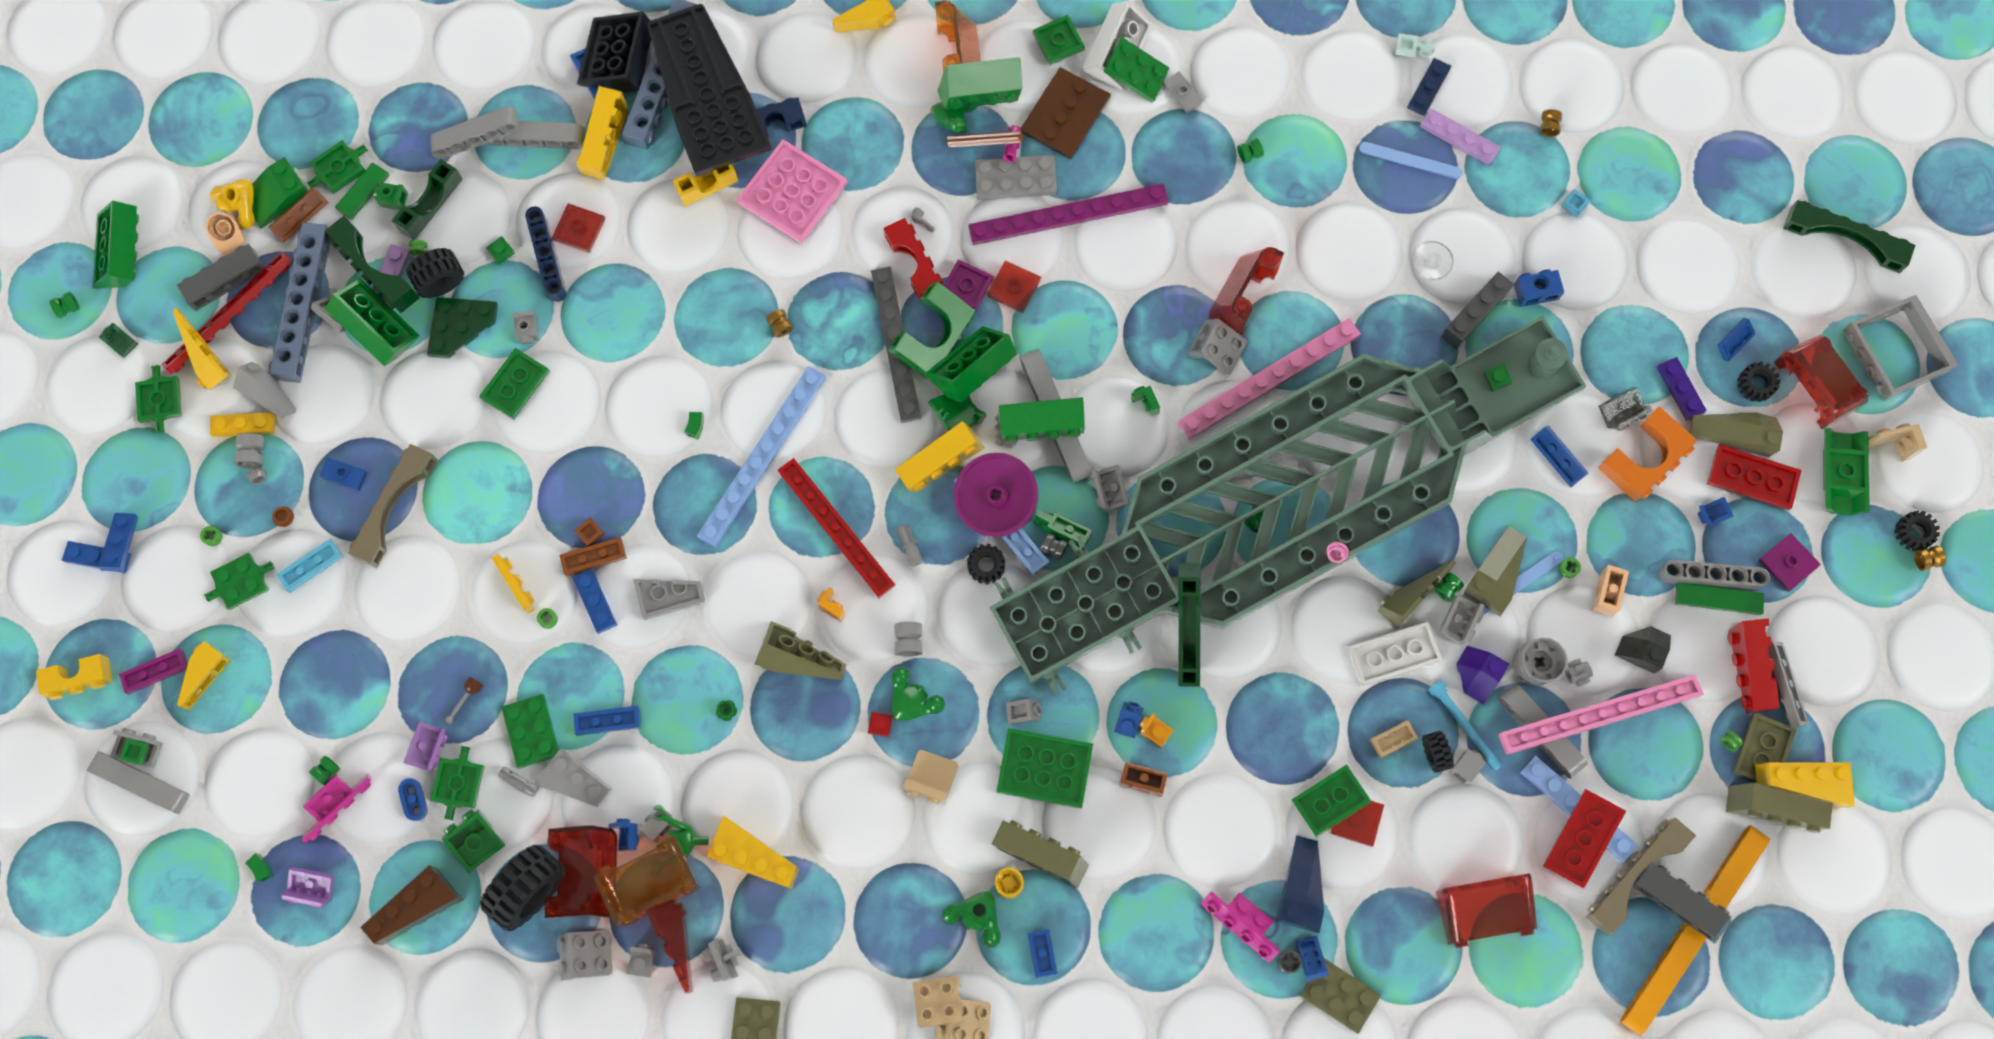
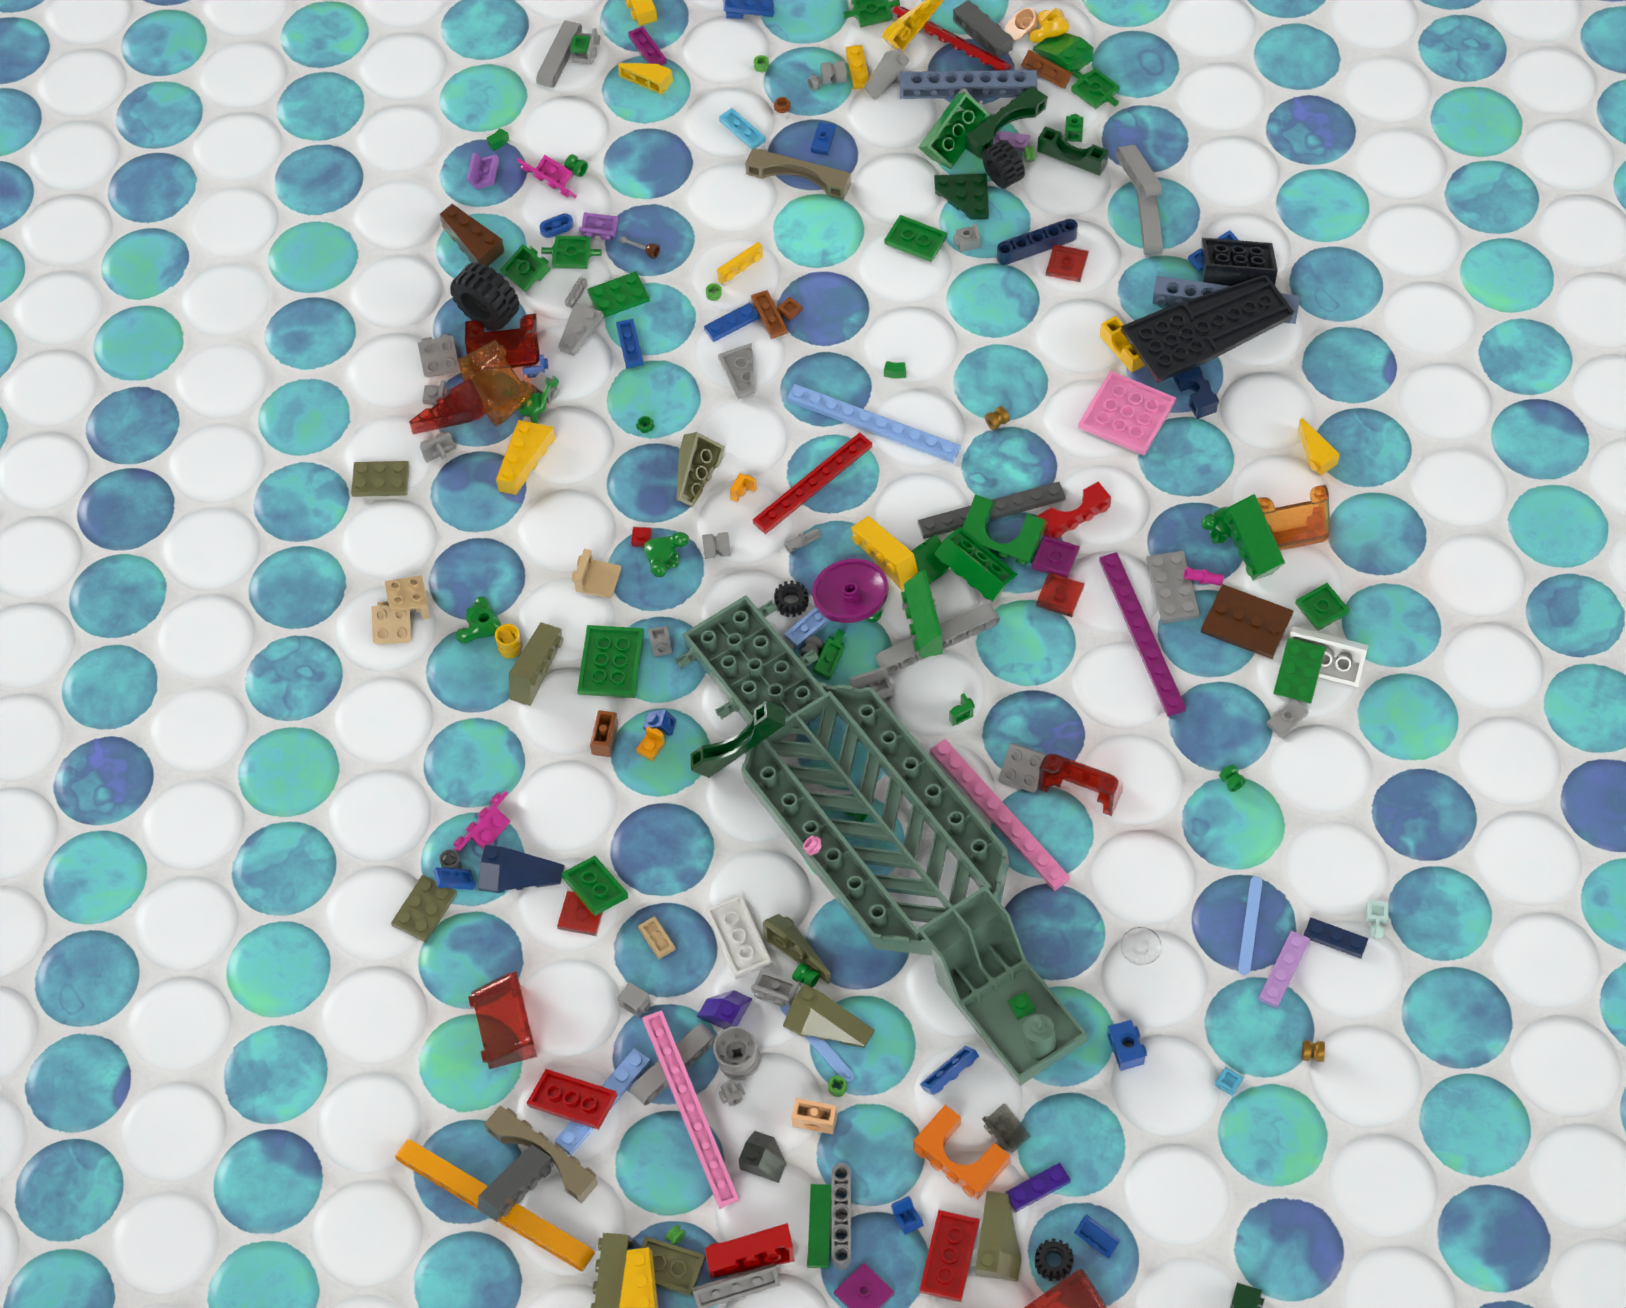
camera: 85 degrees right, 15 degrees down
green plate [204,553,275,610] -> none
green tile [335,162,390,220] -> none
green plate [485,236,515,265] -> none
yellow wedge [577,86,629,180] -> none
light grey hand [911,207,936,232] -> none
axle [947,131,1023,148] -> none
blue plate [1027,929,1058,978] -> none
black tyre [1422,730,1454,773] -> none
medium azure piece [1428,679,1501,770] -> none
dark grey brick [1441,271,1514,349] -> none

